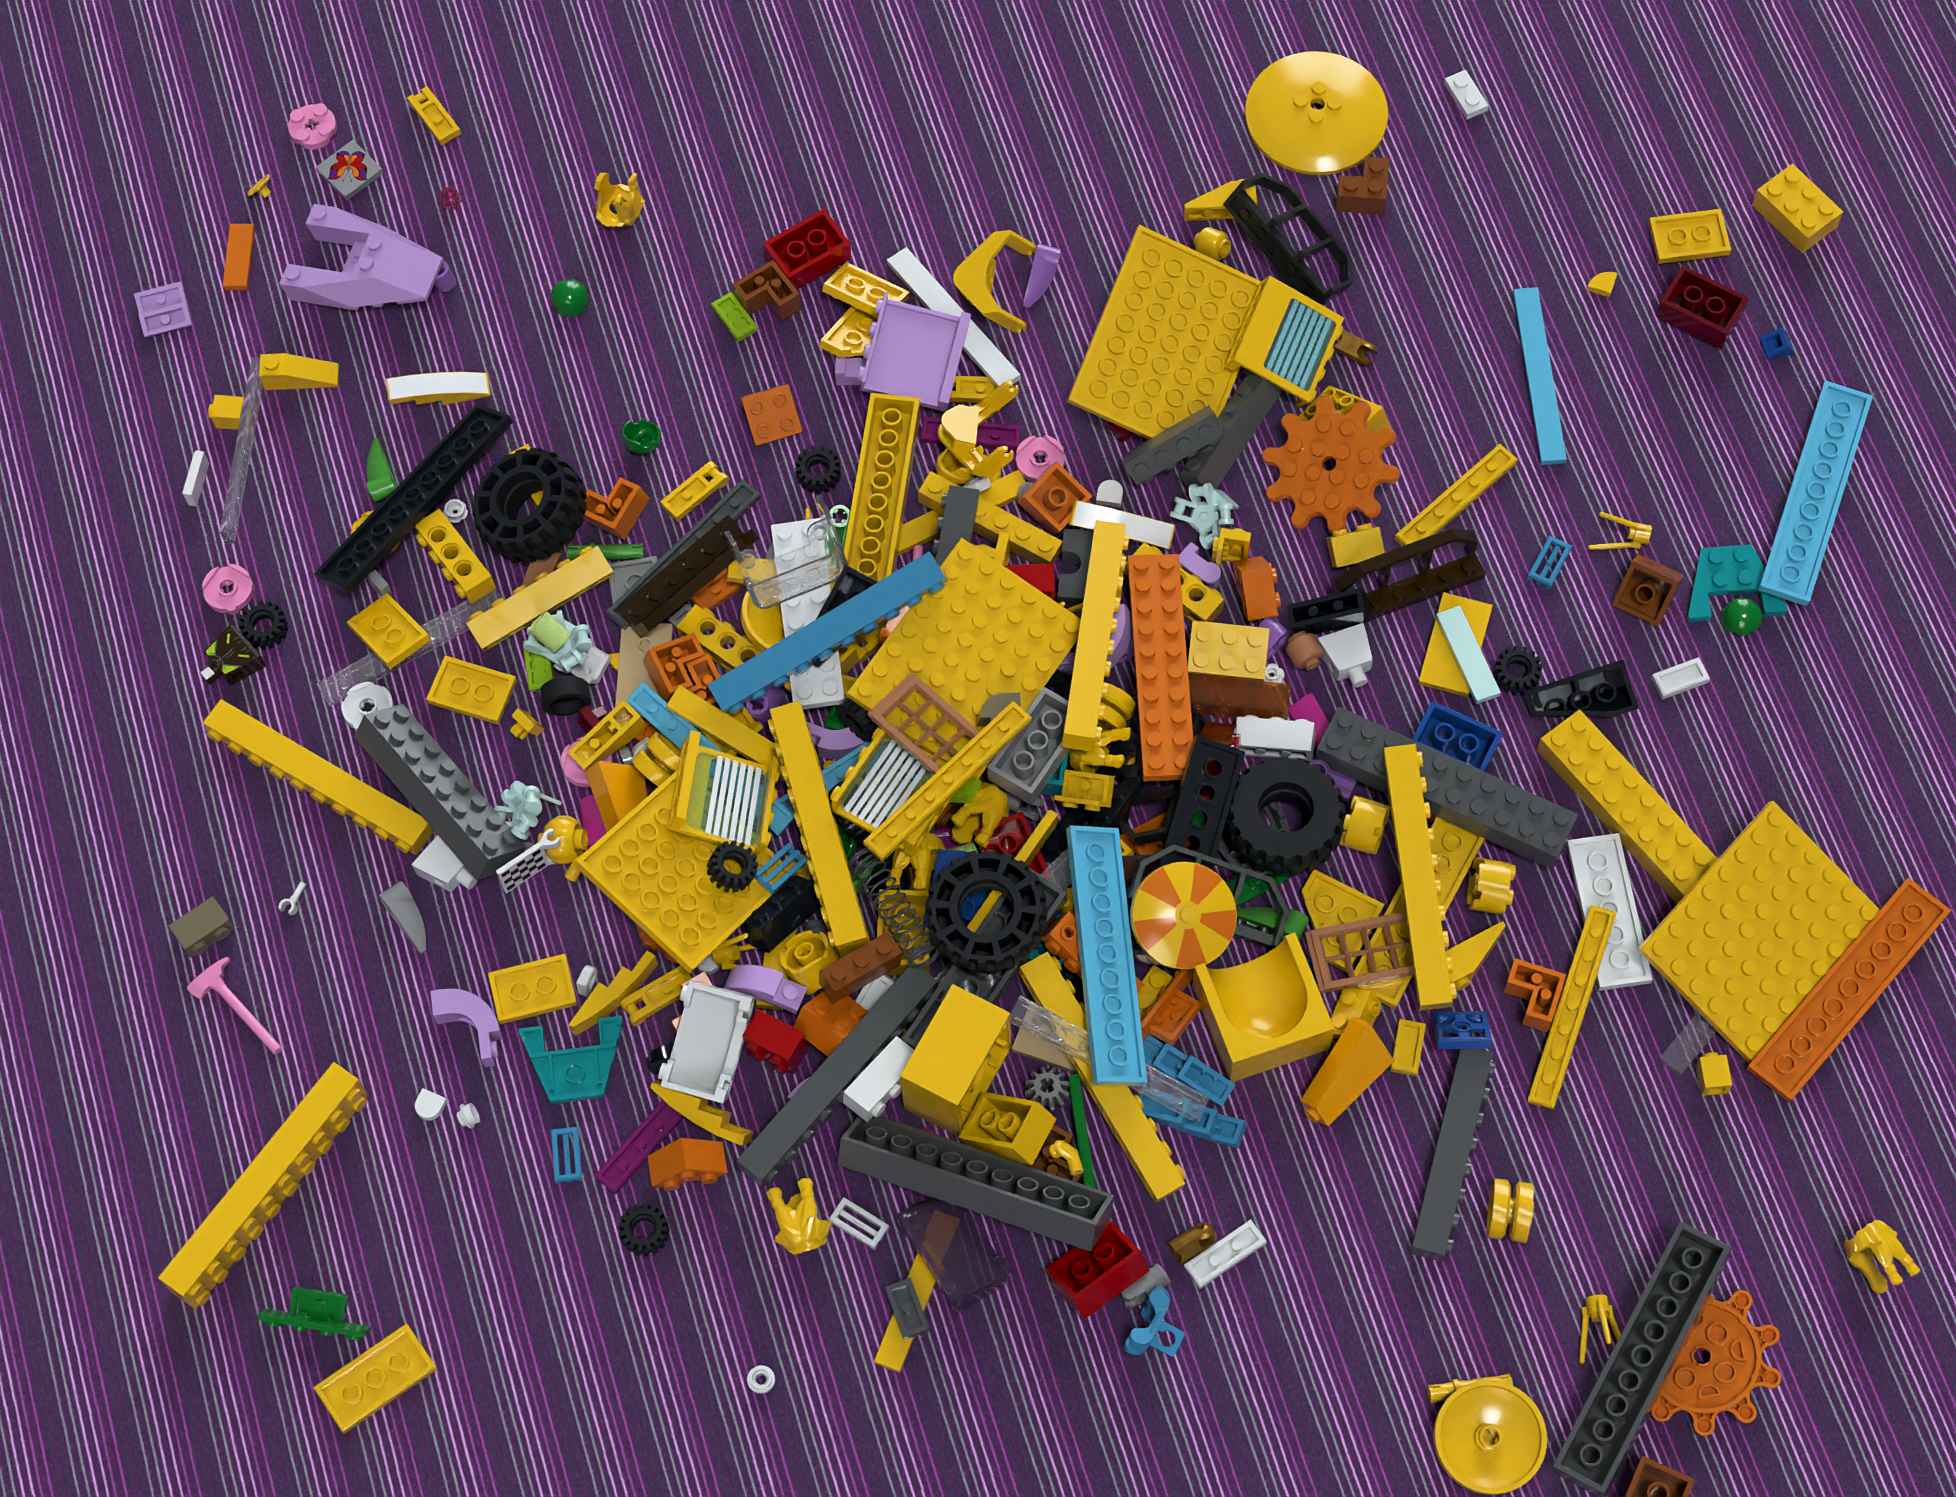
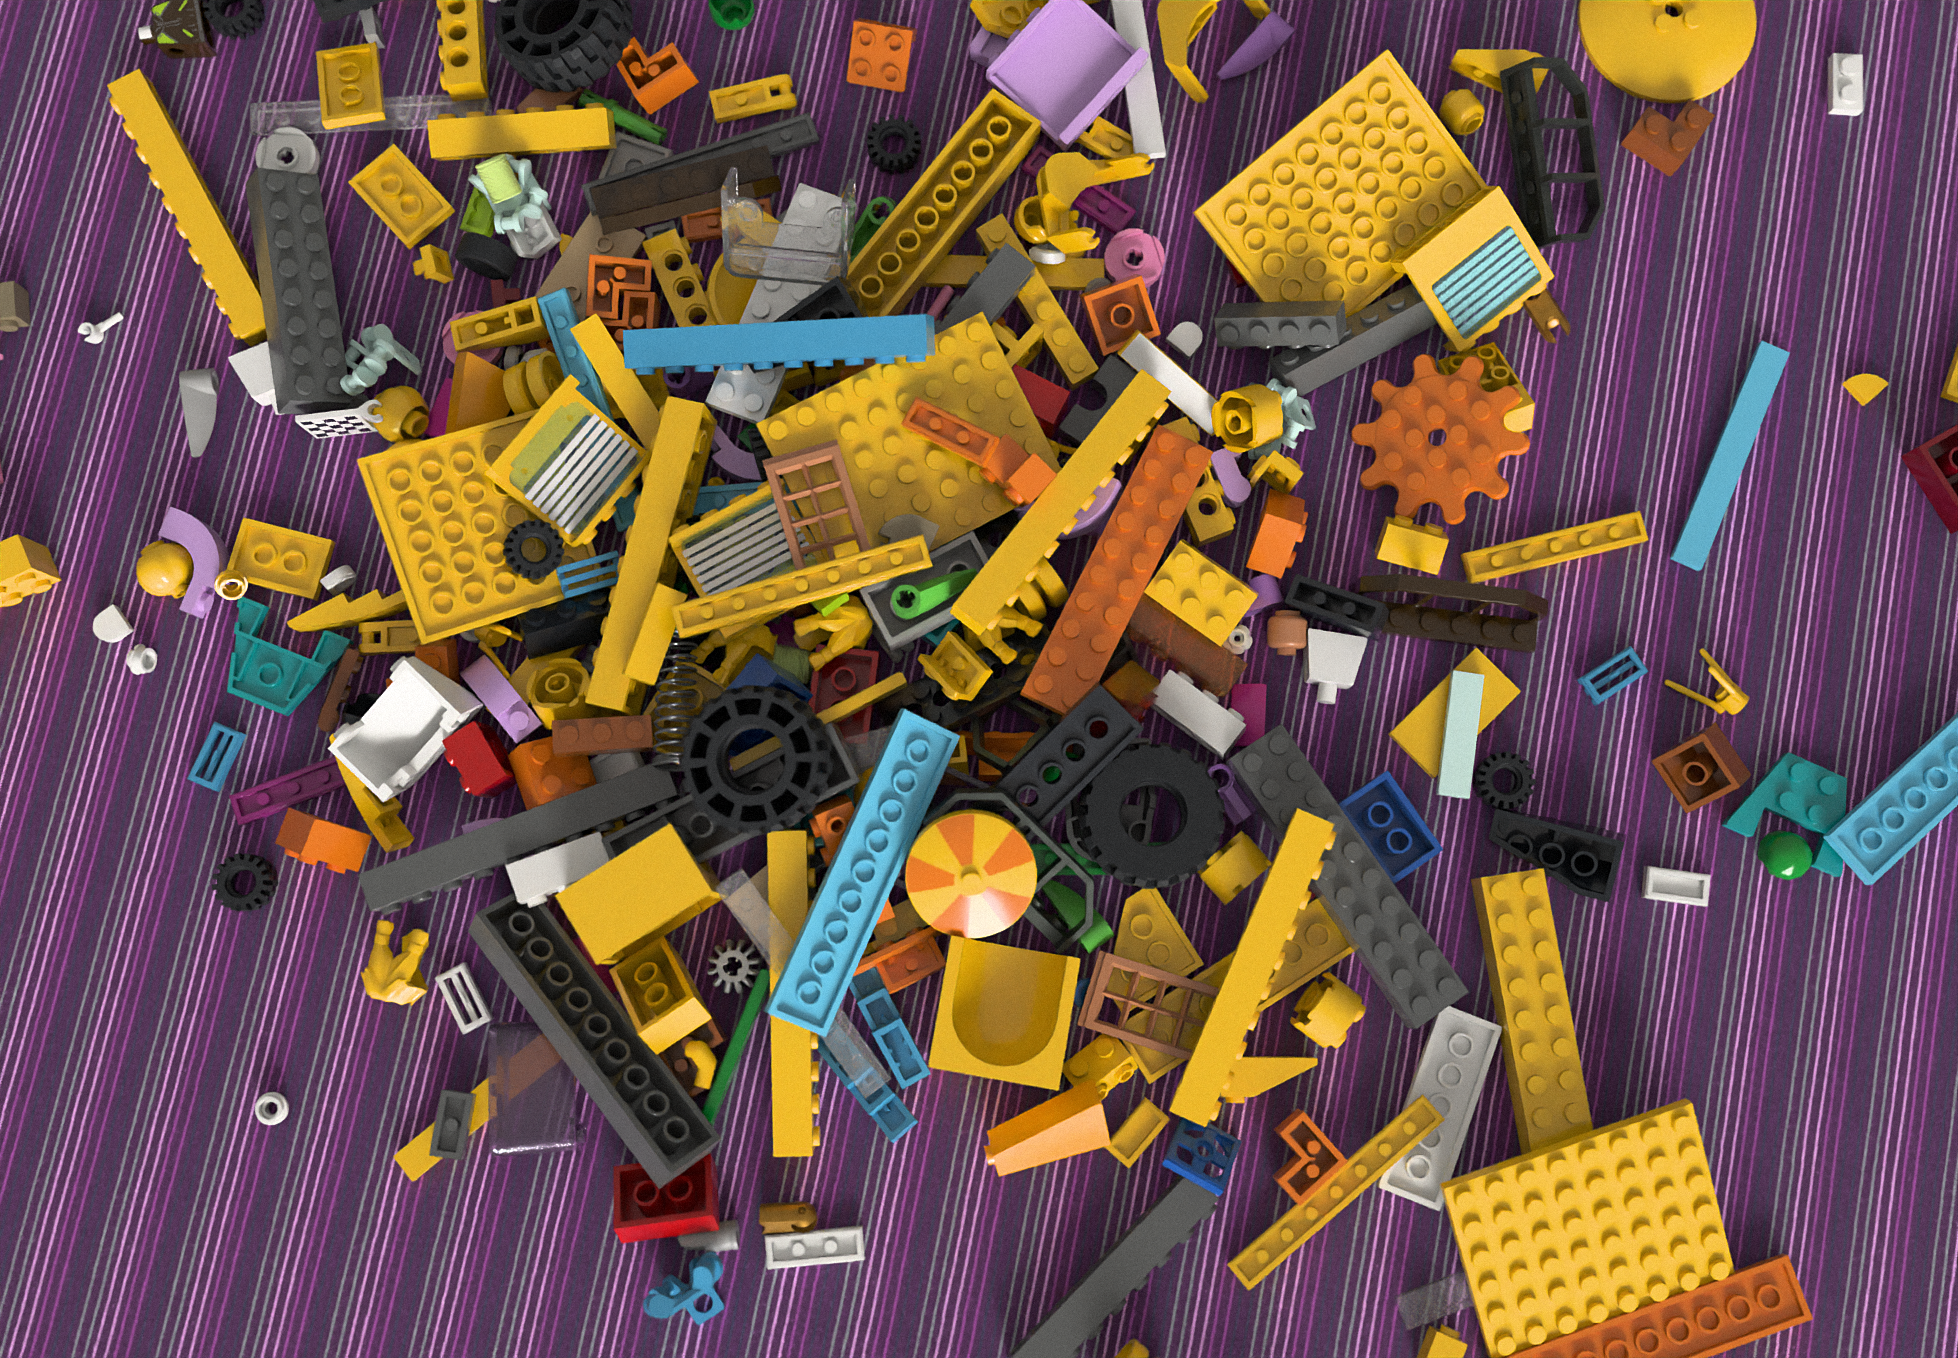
camera: 25 degrees right, 15 degrees up
none -> yellow plant [136,540,194,599]
none -> yellow plate [214,570,248,600]
none -> reddish brown hinge [317,644,363,732]
none -> yellow tile [622,583,687,685]
none -> bright green piece [891,568,978,619]
none -> orange tile [901,396,1000,468]
none -> orange brick [977,433,1057,508]
none -> yellow brick [1211,384,1283,453]

